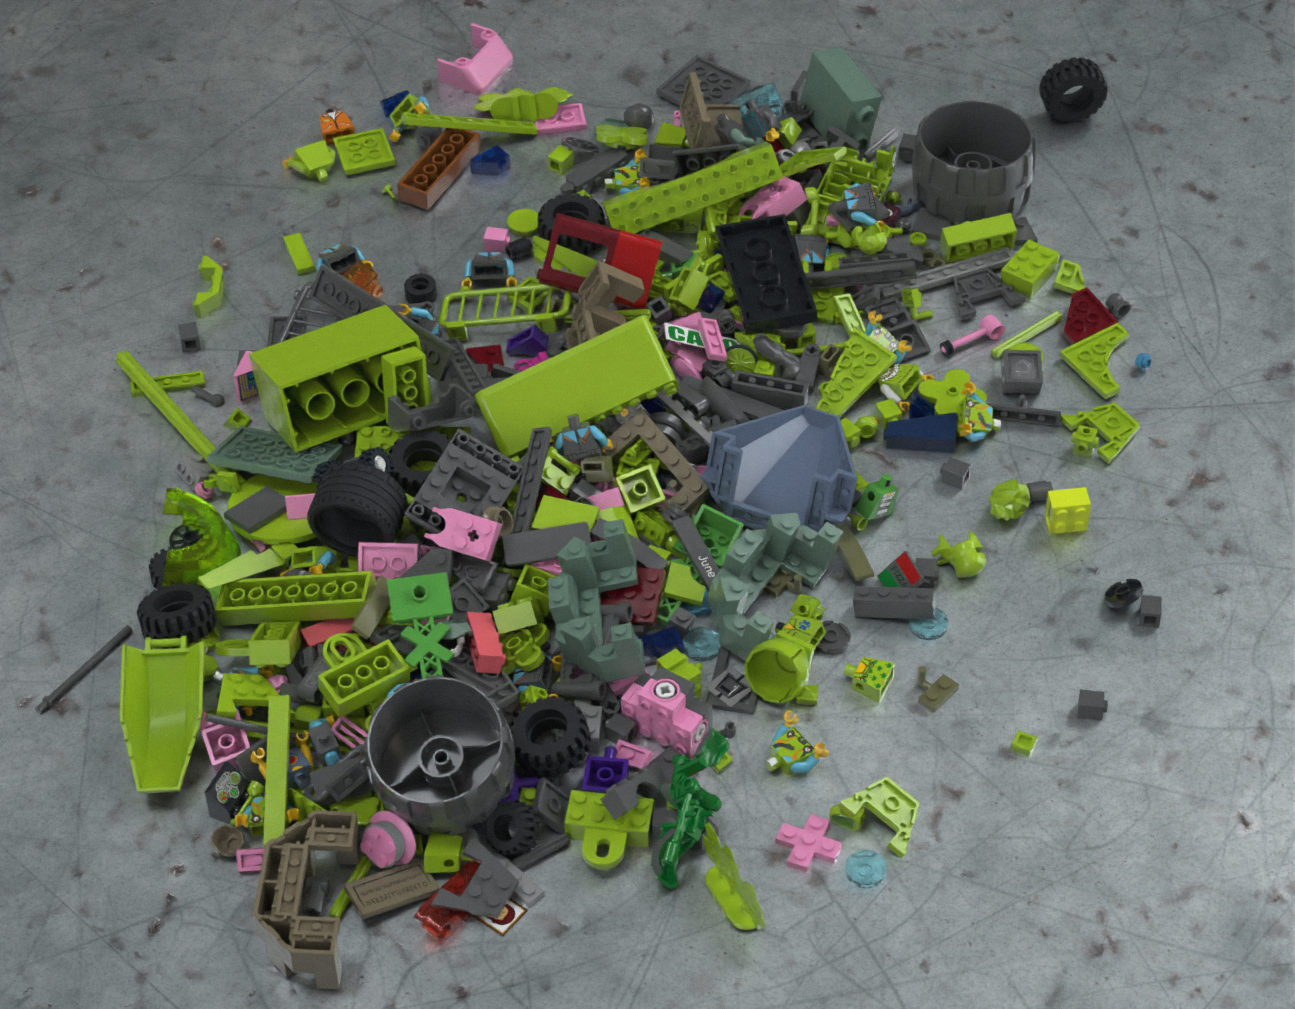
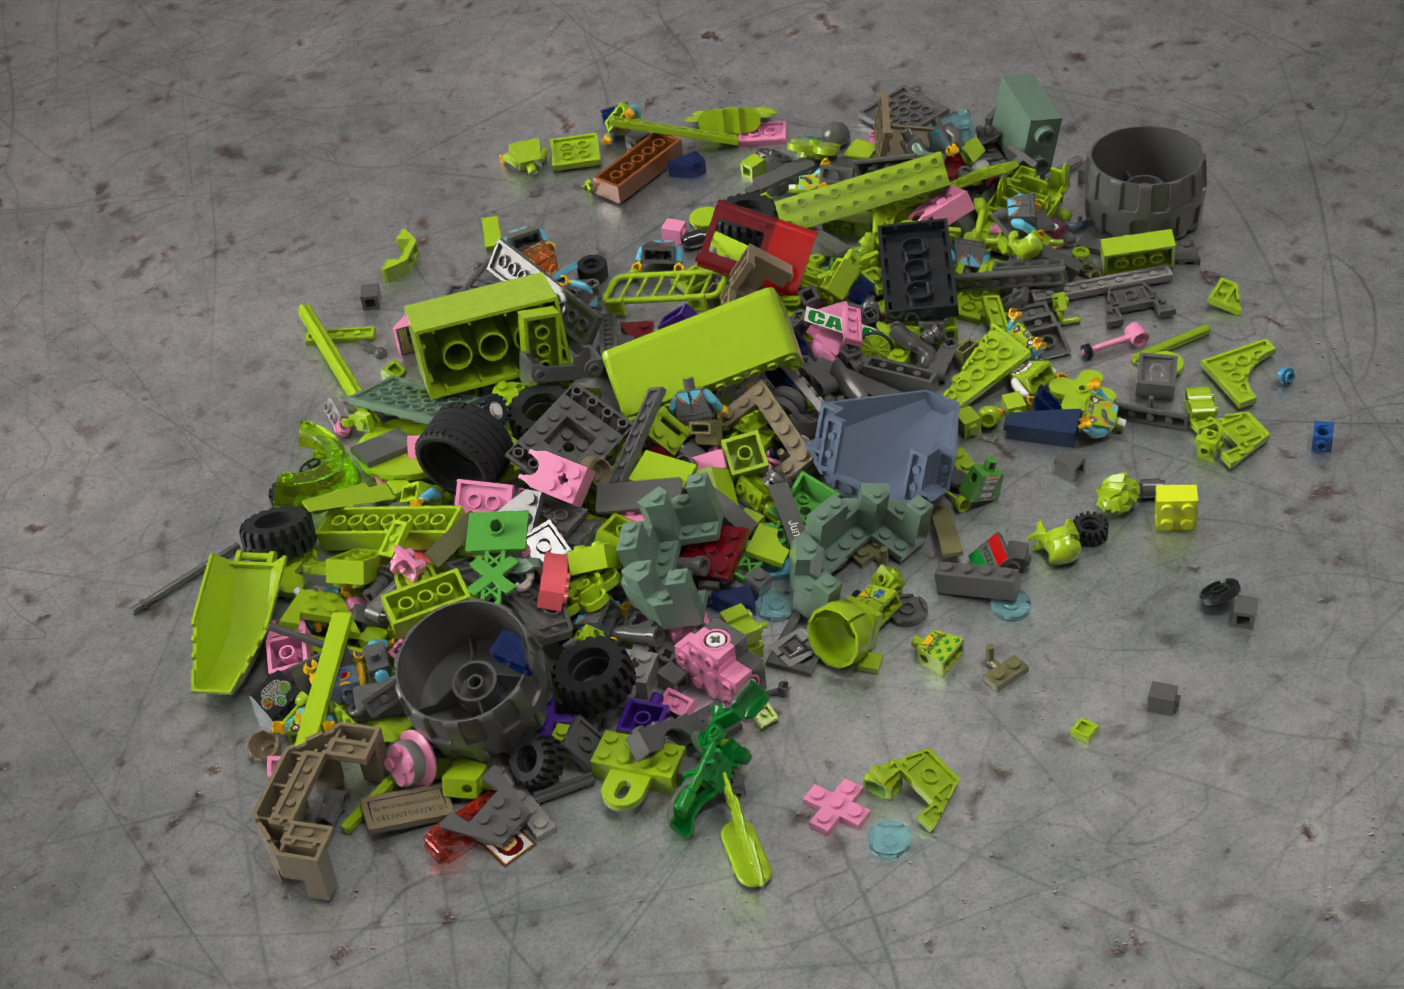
camera: 15 degrees right, 5 degrees down
orange torso [320,109,355,145] -> none
bright pink windscreen [437,23,513,94] -> none
torso [765,710,829,775] -> none
lime brick [1001,239,1060,299] -> none
black tyre [1039,57,1108,123] -> none
dark red plate [1063,287,1119,345] -> none
dark grey wheel [1105,293,1131,318] -> none
none -> dark grey piece [363,562,394,602]
none -> lime plate [378,519,412,559]
none -> bright pink hips [390,545,426,583]
none -> clear blue slope [489,630,532,677]
none -> medium azure tile [550,262,578,280]
none -> dark grey wheel [921,323,947,347]
none -> black tyre [1072,511,1109,547]
none -> lime brick [1185,386,1218,421]
none -> blue brick [1311,421,1334,452]

